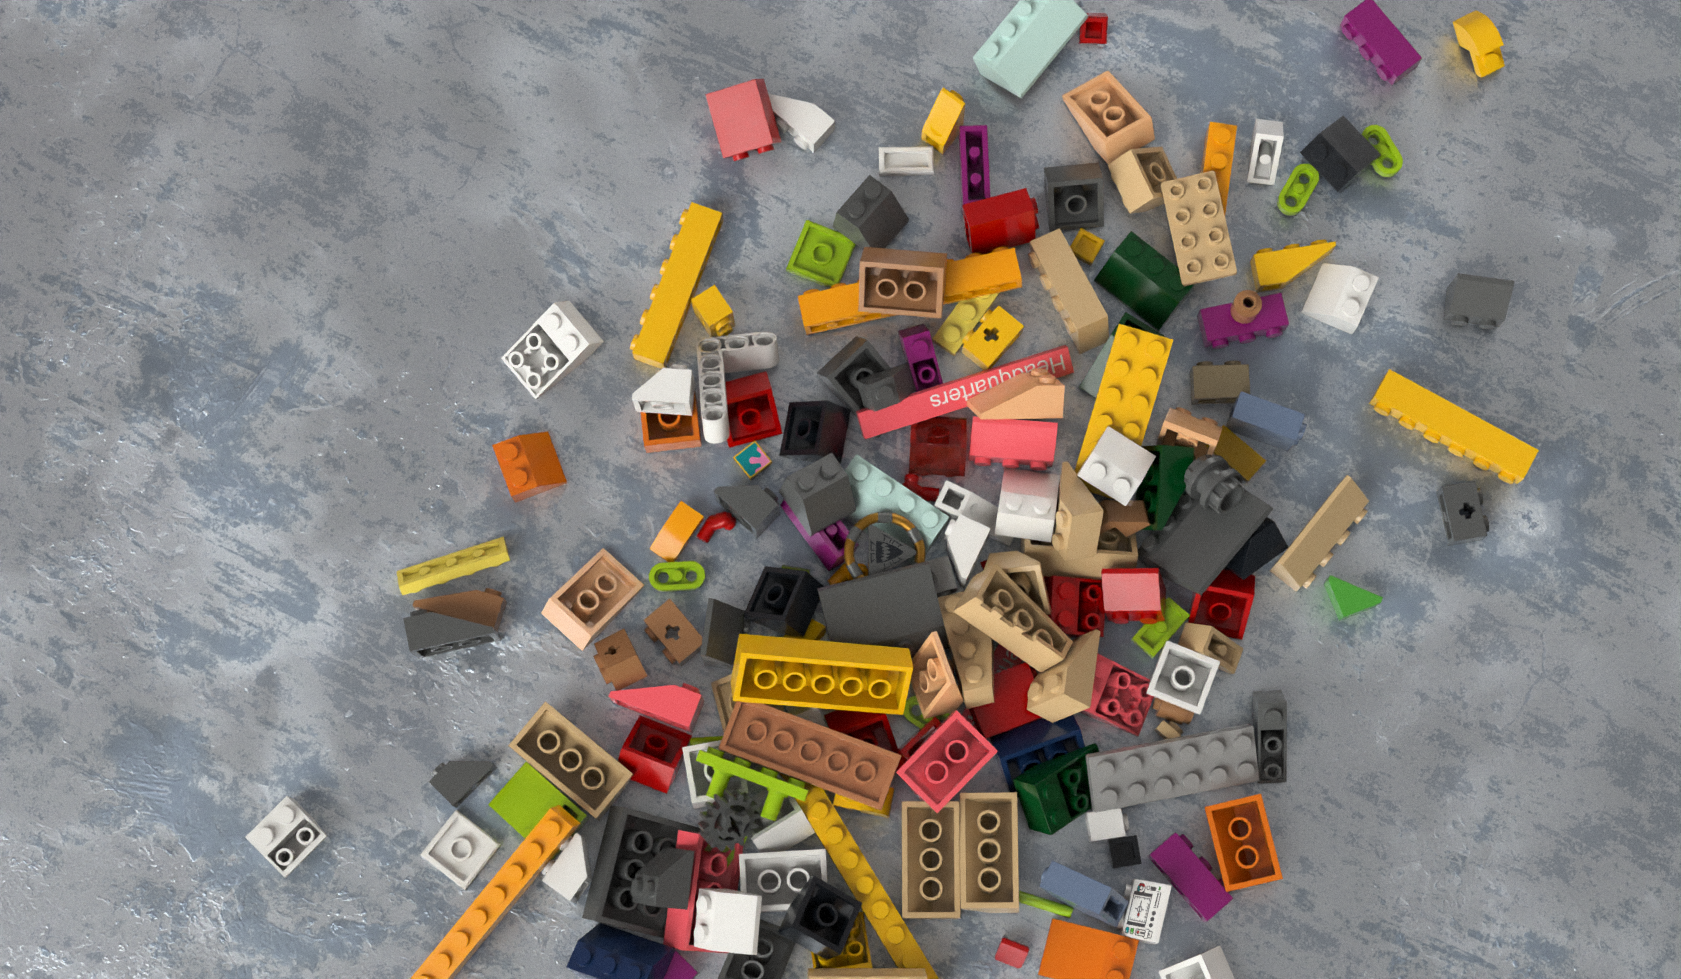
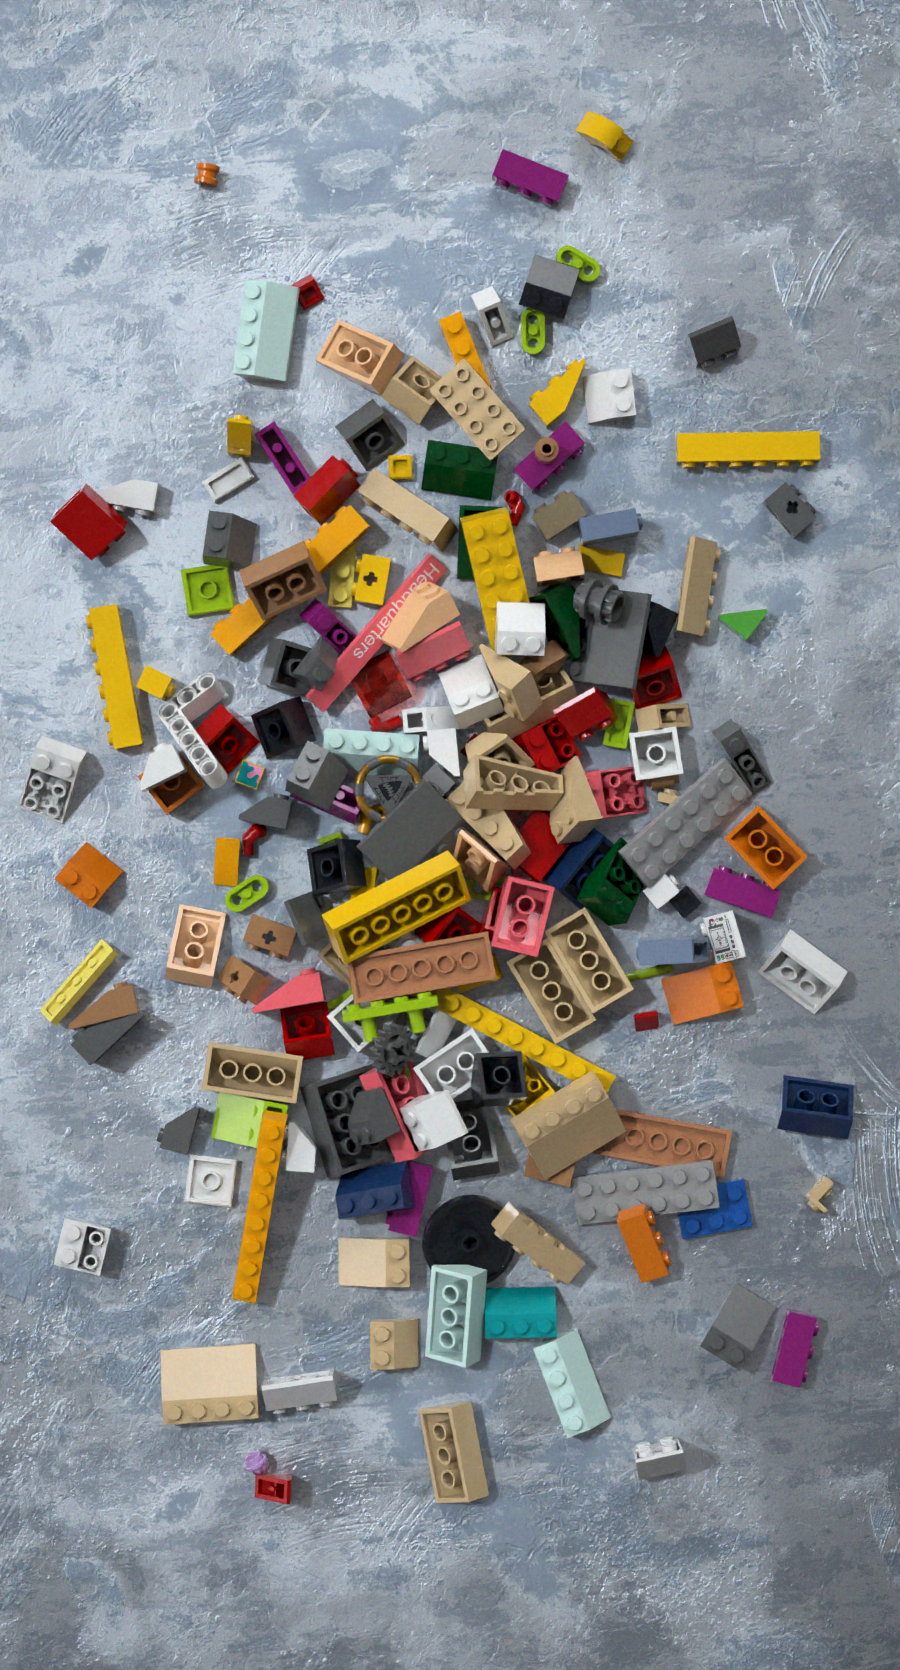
camera: 30 degrees left, 10 degrees up
none -> red arm [504,490,525,526]

